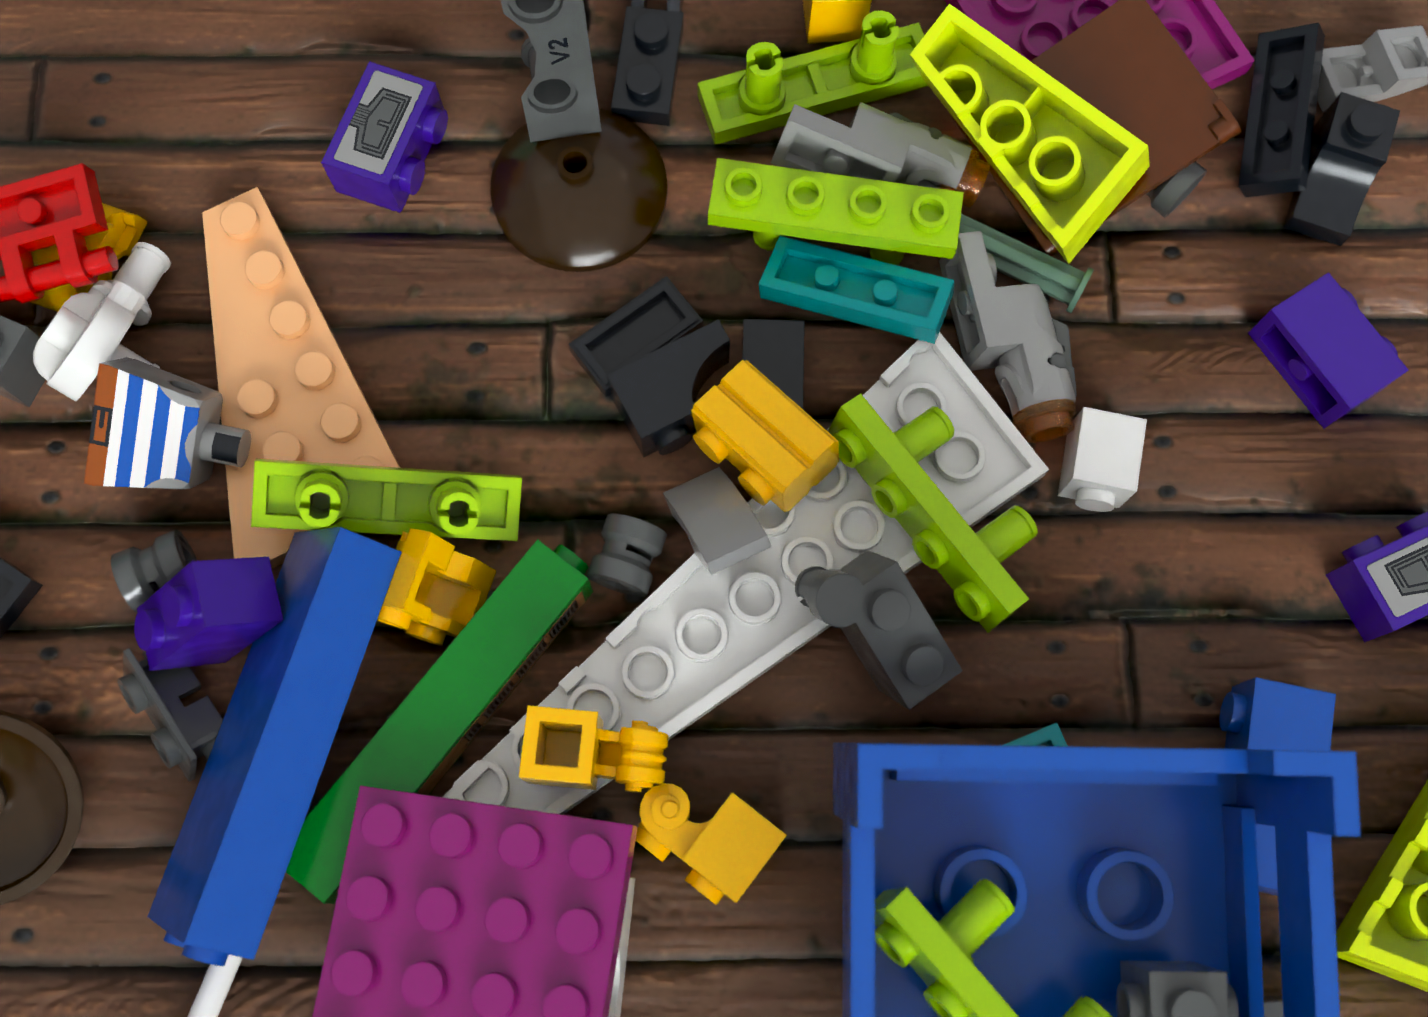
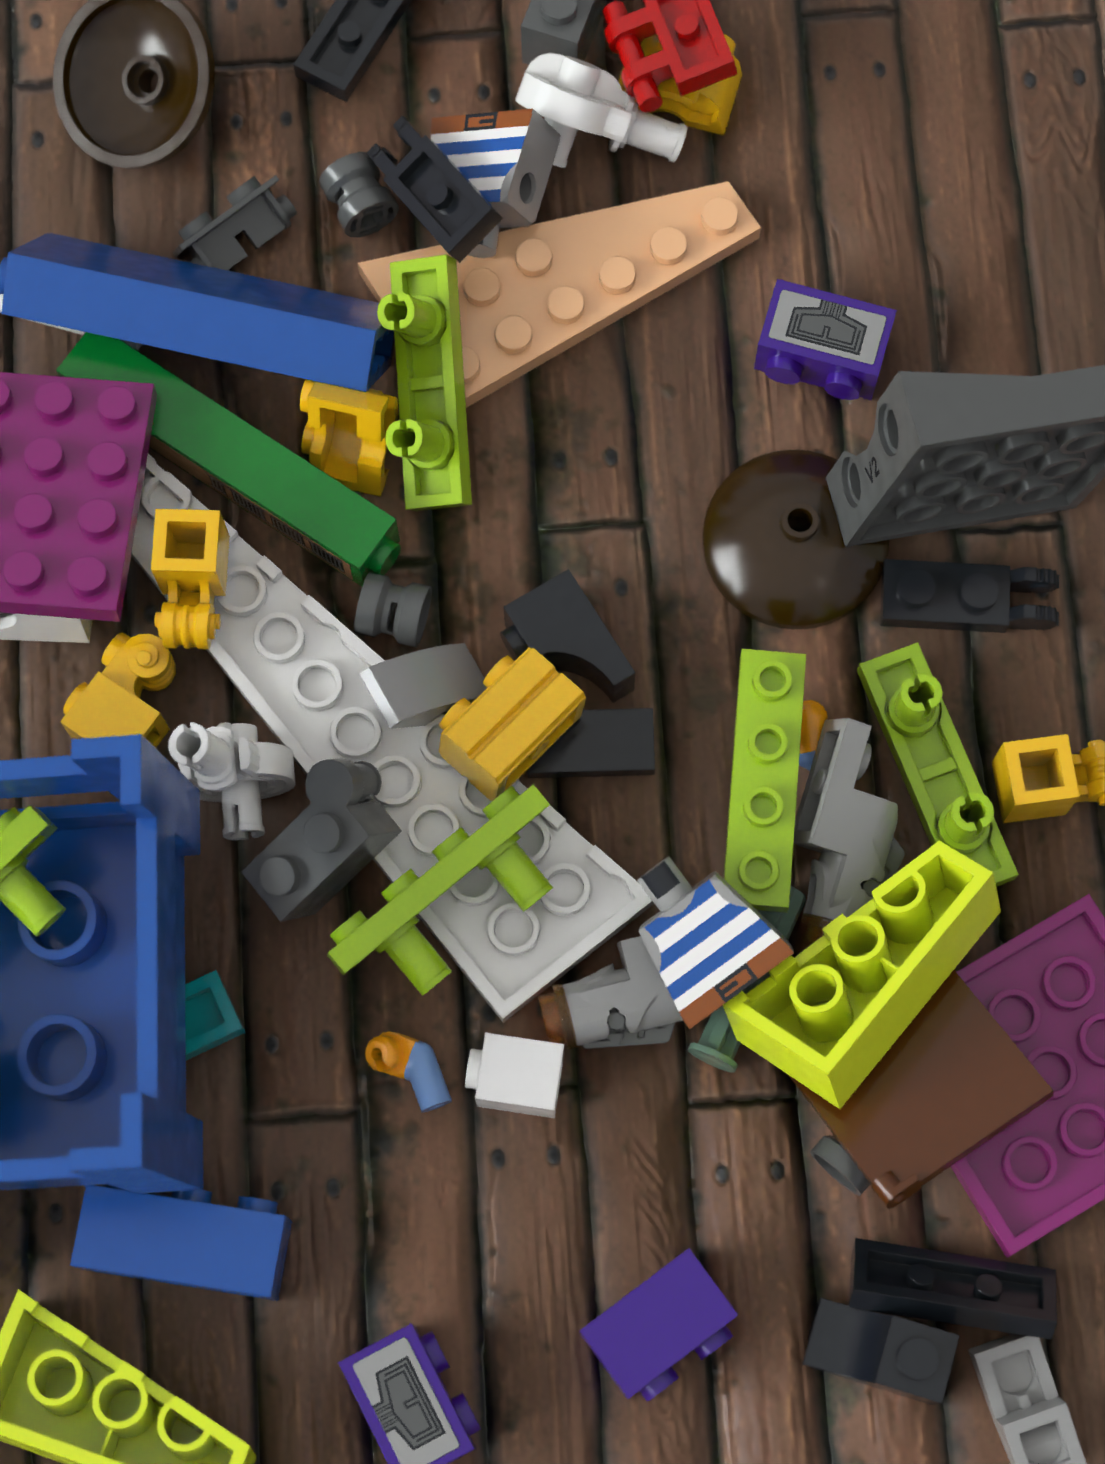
camera: 90 degrees right, 0 degrees up
dark purple brick [134,557,284,671] -> none
black tile [568,276,703,397] -> none
teal plate [758,236,954,344] -> none
none -> white pin [168,722,295,840]
none -> arm [365,1031,452,1113]
none -> black hinge [367,116,503,263]
none -> torso [637,856,794,1029]

